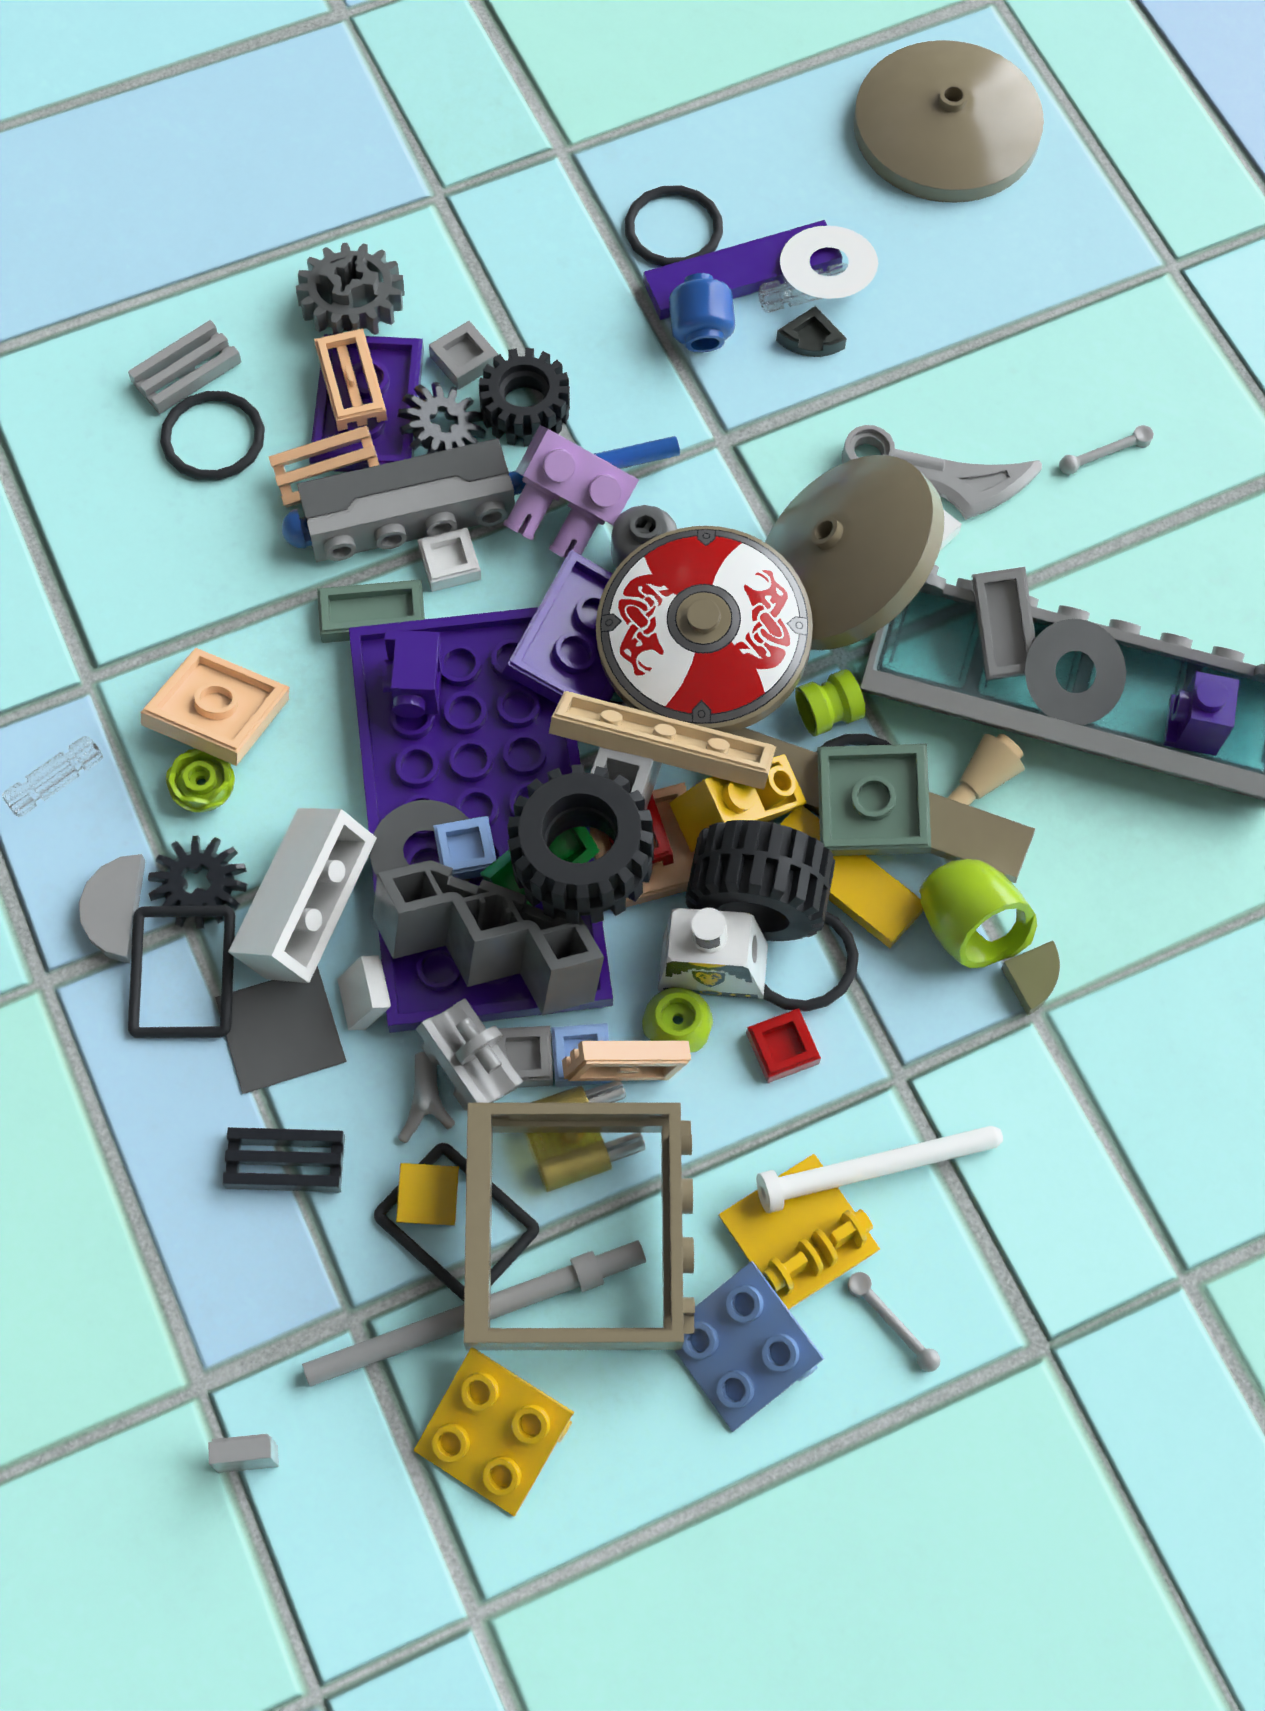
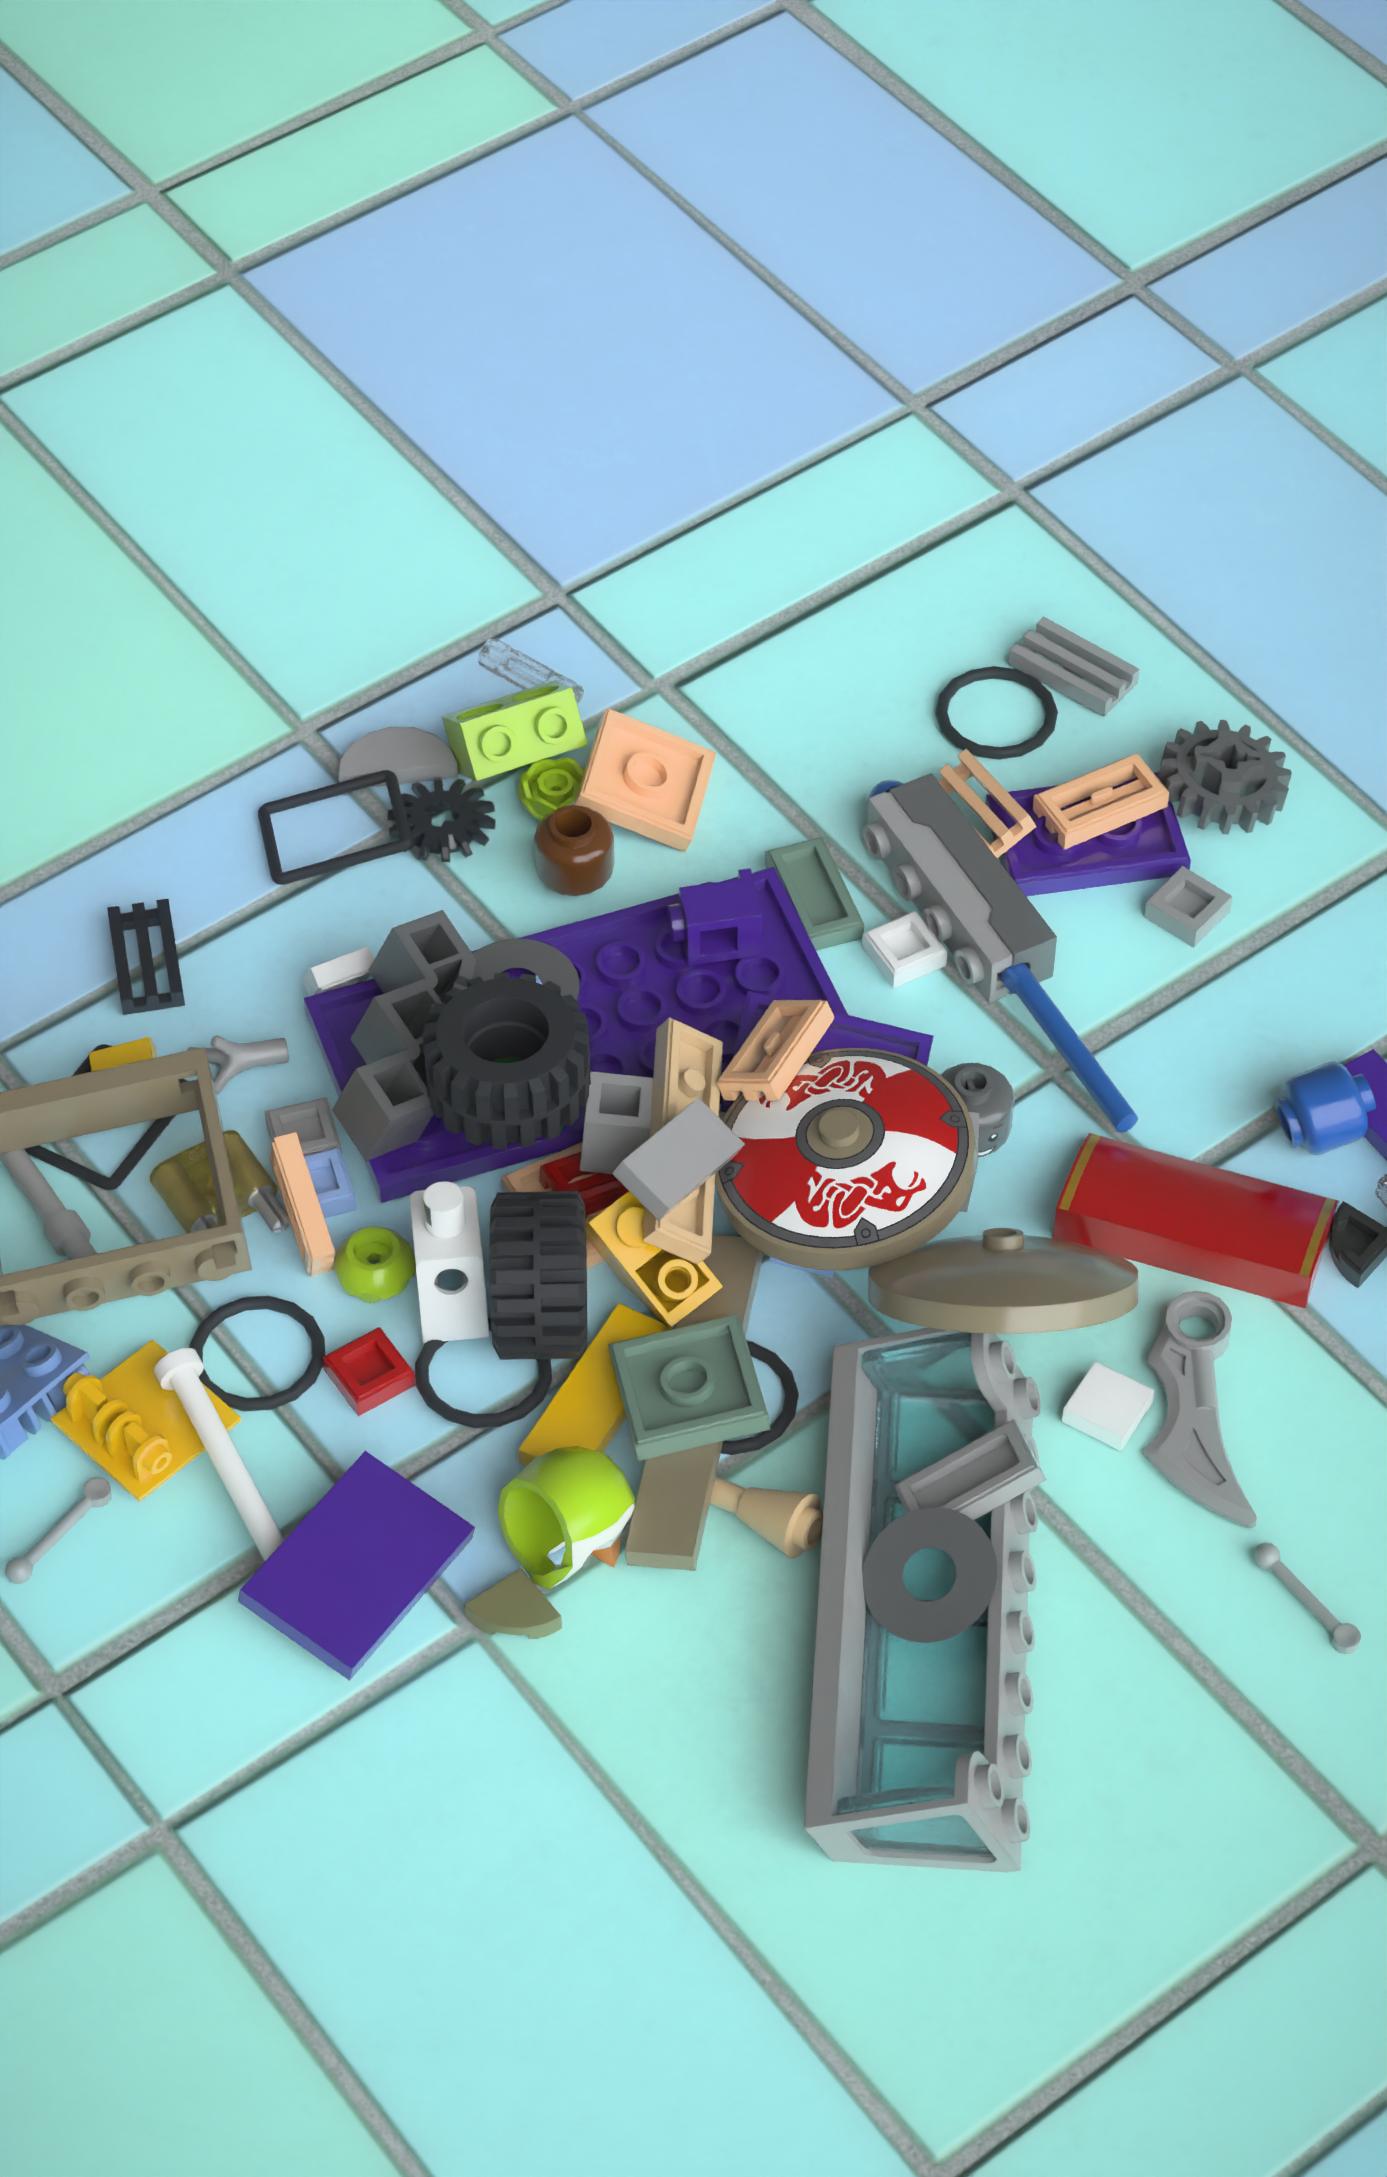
camera: 80 degrees right, 15 degrees down
dark grey sticker [215,966,347,1094] -> none
white brick [228,808,377,983] -> none
gear [397,382,486,454] -> none
light grey hips [416,998,523,1110] -> none
black tyre [479,348,570,447] -> none
lavender brick [503,425,639,558] -> none
lime wheel [795,669,866,737] -> none
dark purple brick [1163,671,1239,756] -> none
none -> black piece [189,1296,325,1412]
none -> dark purple tile [238,1451,475,1681]
none -> brick [441,681,588,781]
none -> reddish brown head [534,805,615,896]
none -> light grey tile [612,1097,745,1221]
none -> light nougat tile [717,1000,834,1101]
none -> red slope [1053,1133,1339,1309]

